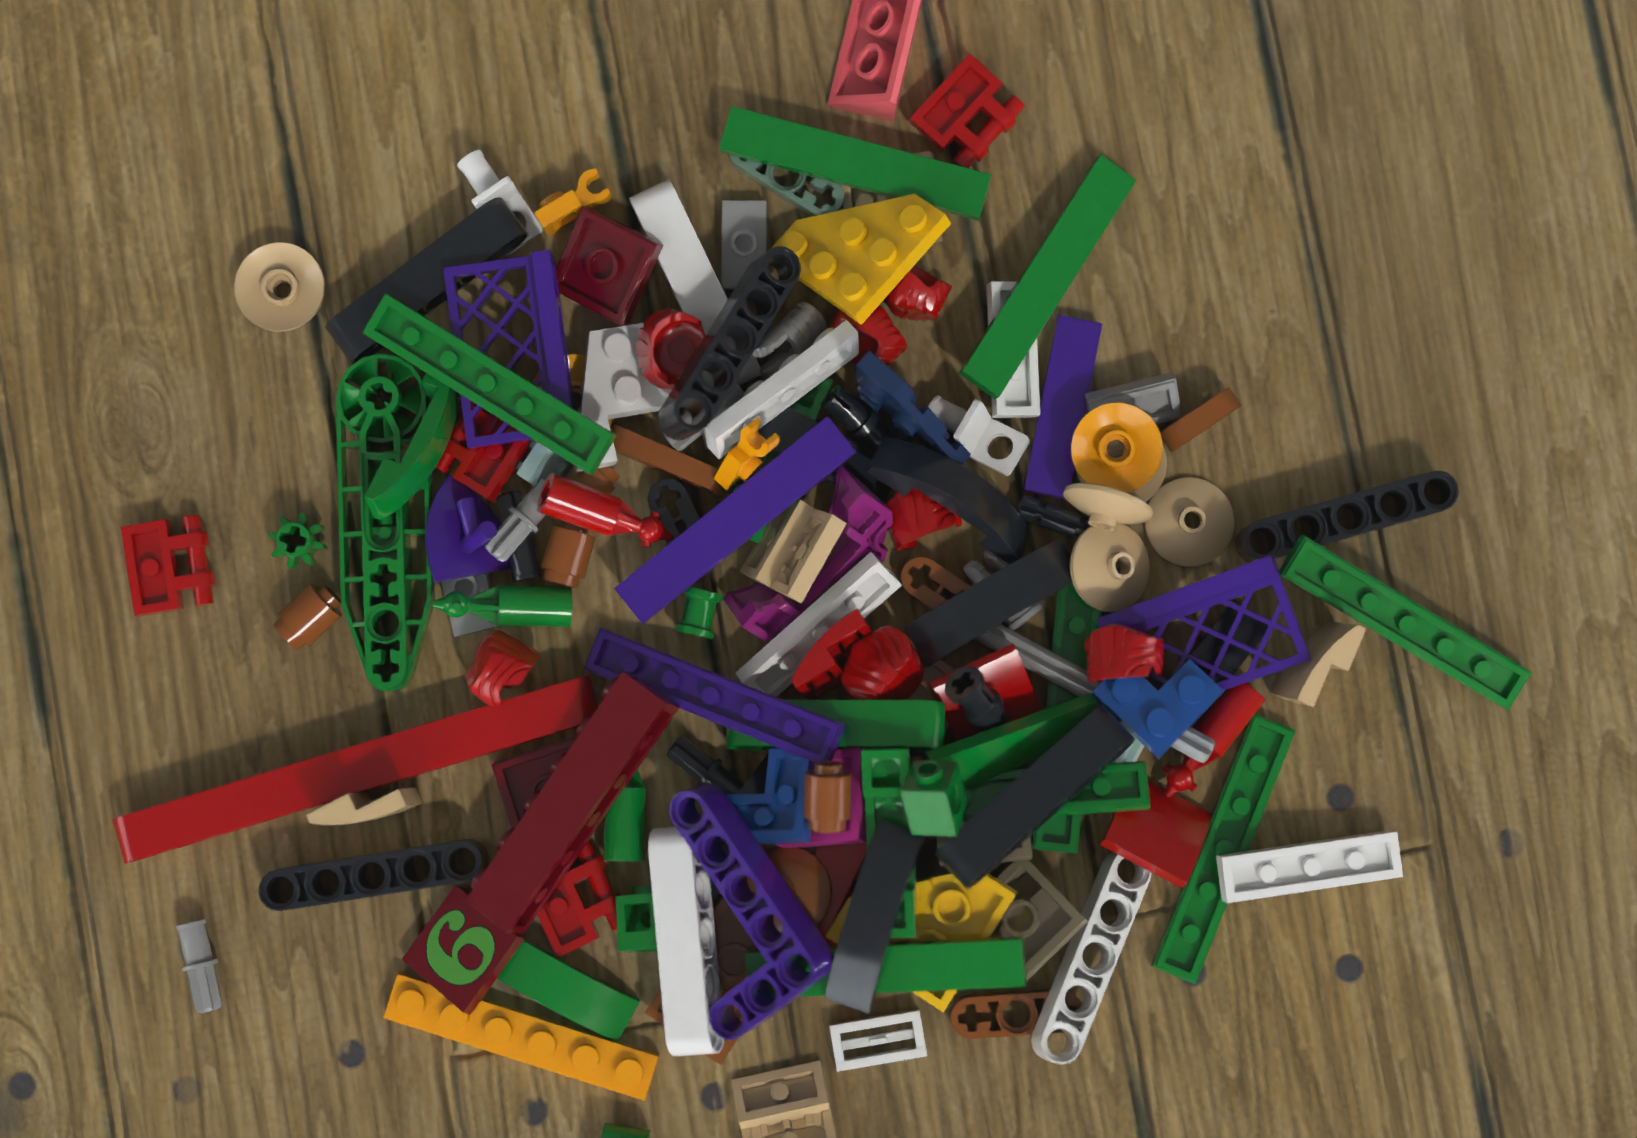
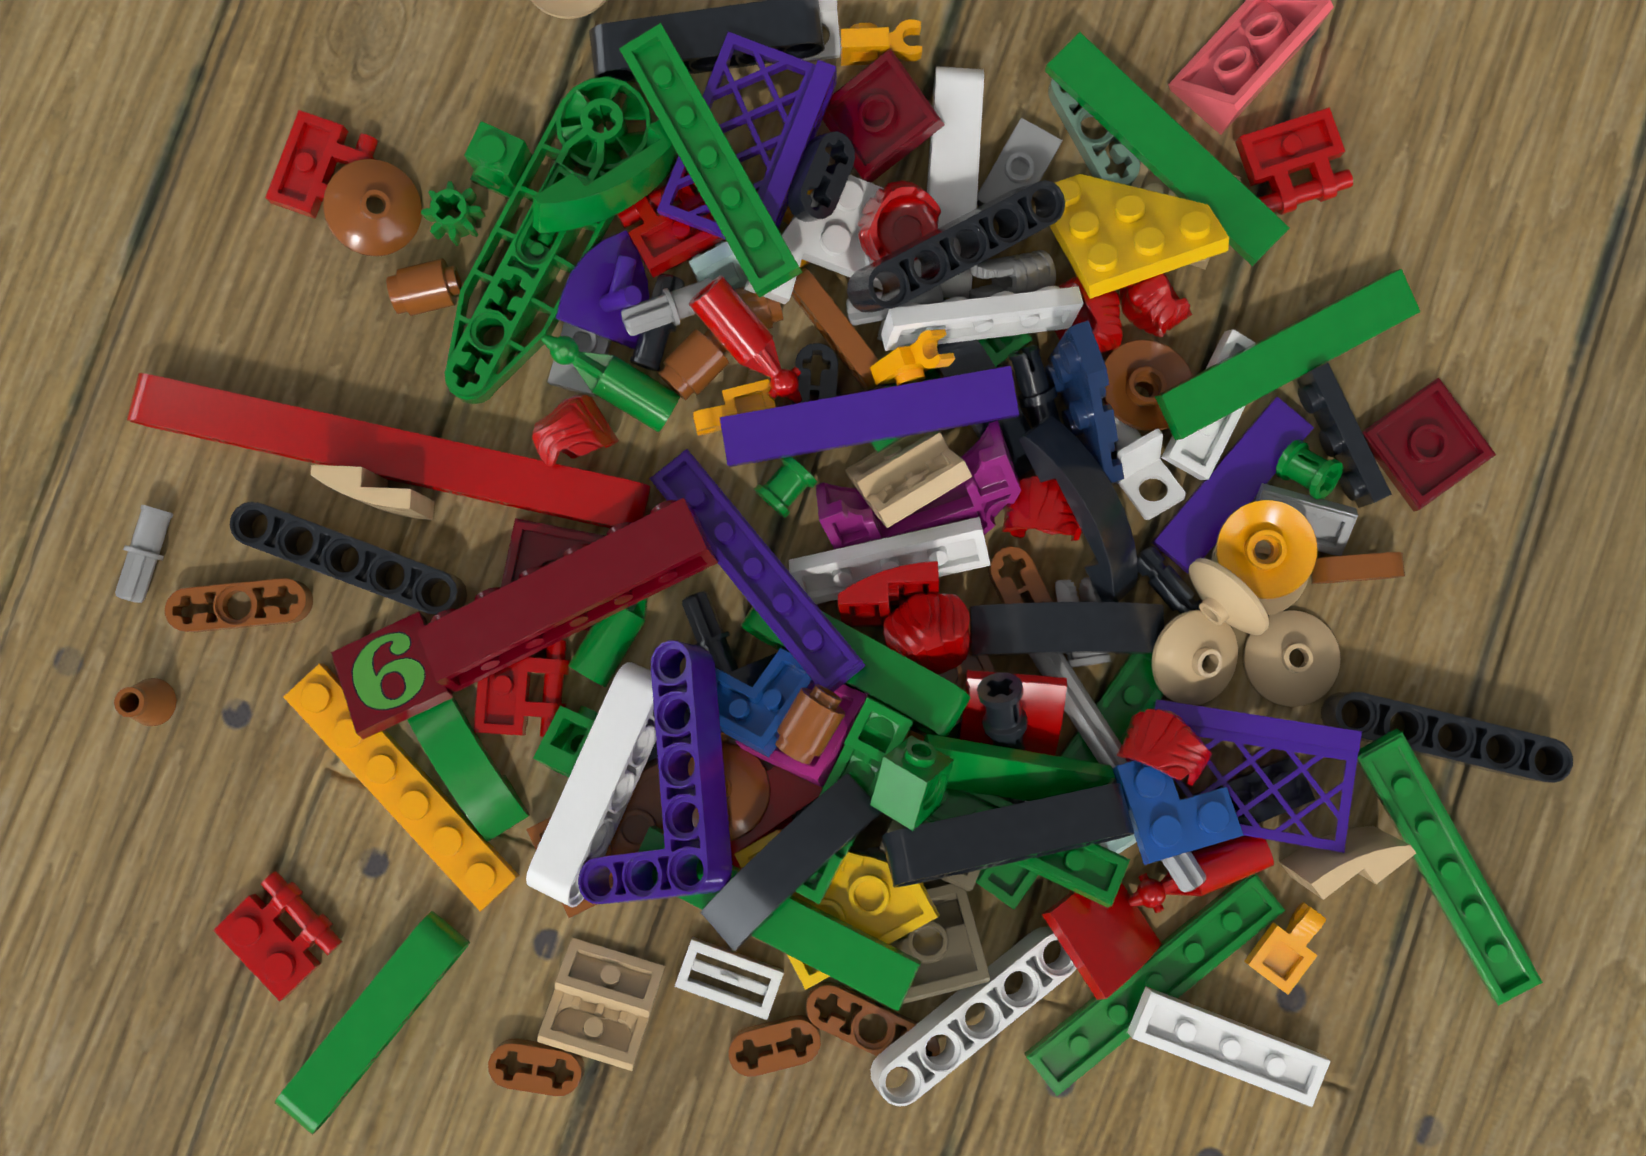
camera: 25 degrees right, 0 degrees up
none -> dark orange cone [114,678,177,726]
none -> dark orange beam [165,578,313,633]
none -> dark orange dish [323,159,422,256]
none -> green brick [464,121,532,199]
none -> light orange plate [692,379,776,436]
none -> dark orange beam [729,1015,821,1077]
none -> black beam [787,132,855,222]
none -> dark orange dish [1103,340,1193,431]
none -> light orange plate [1244,902,1326,995]
none -> green bush [1276,439,1343,500]
none -> black plate [1297,363,1392,508]
none -> dark red tile [1362,378,1496,512]

